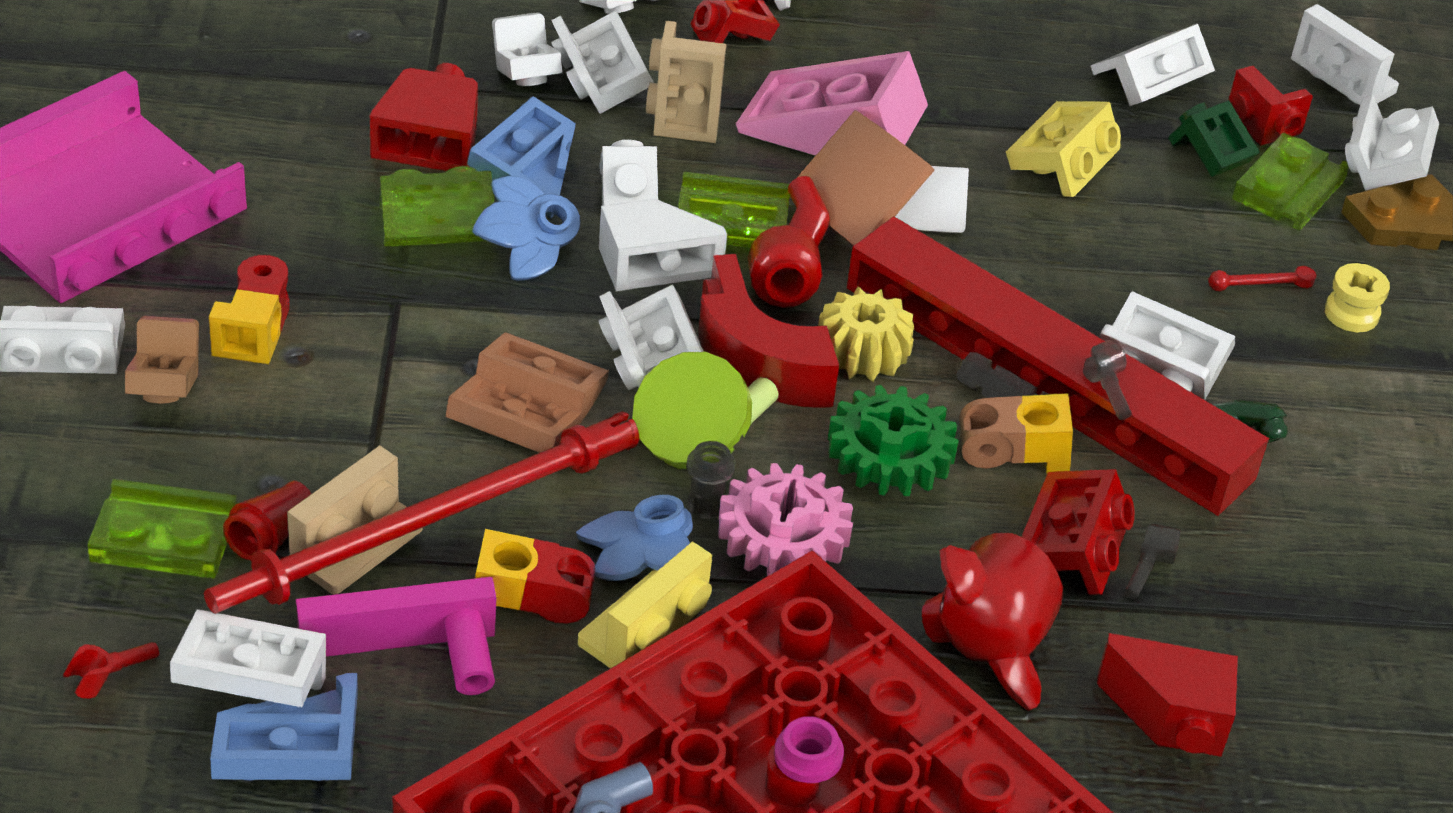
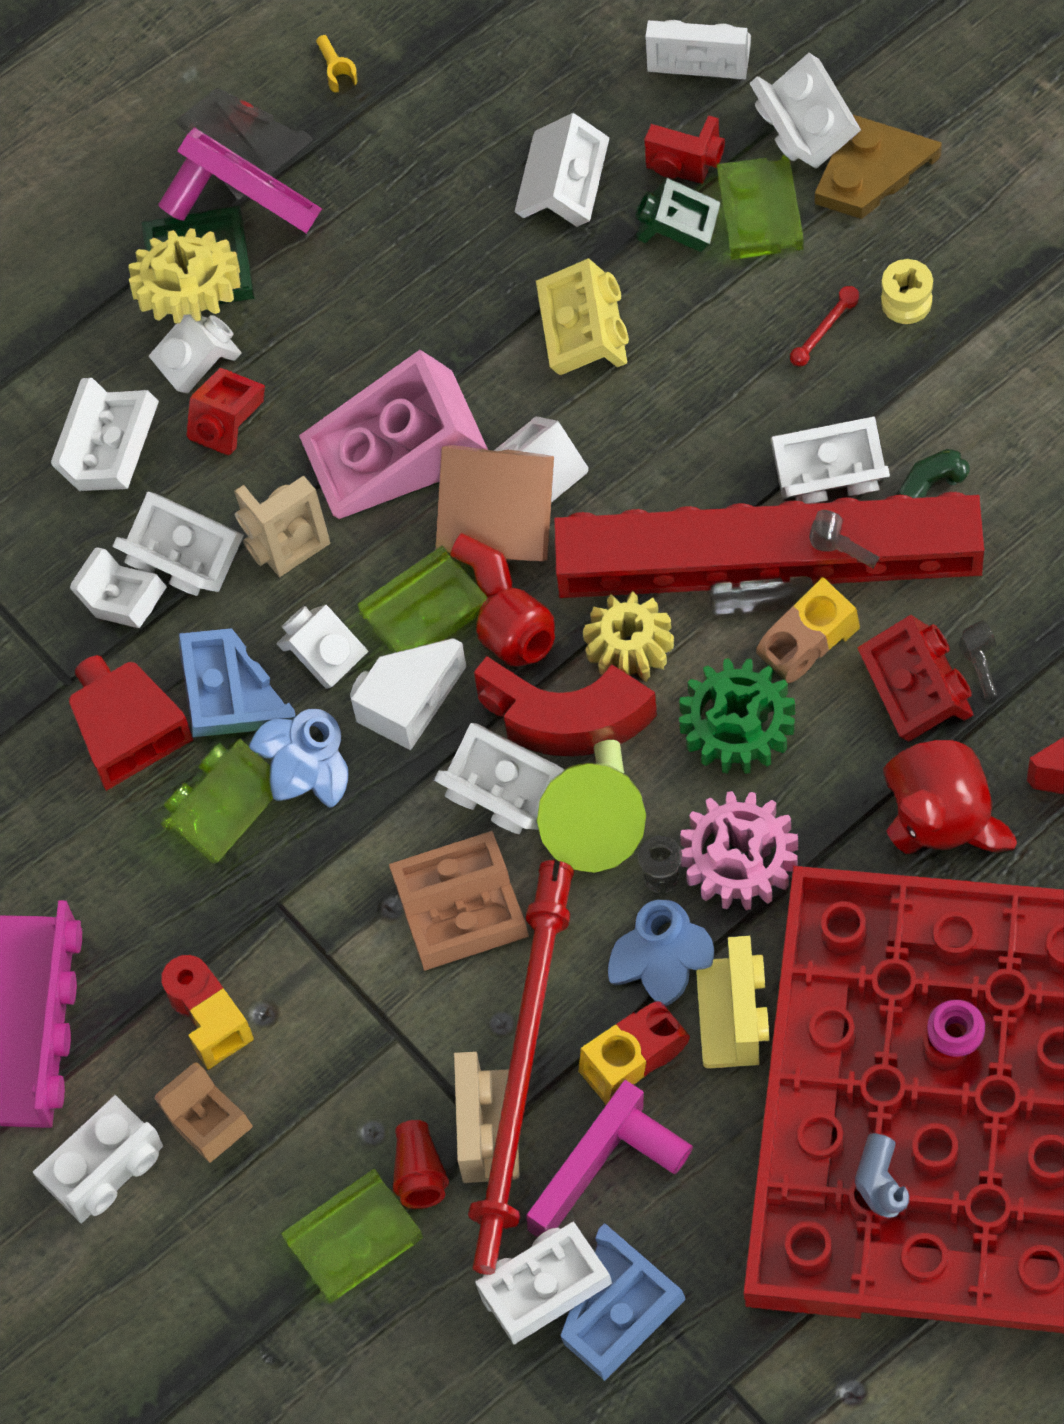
camera: 30 degrees left, 20 degrees up
red hand [63,642,159,699] -> none

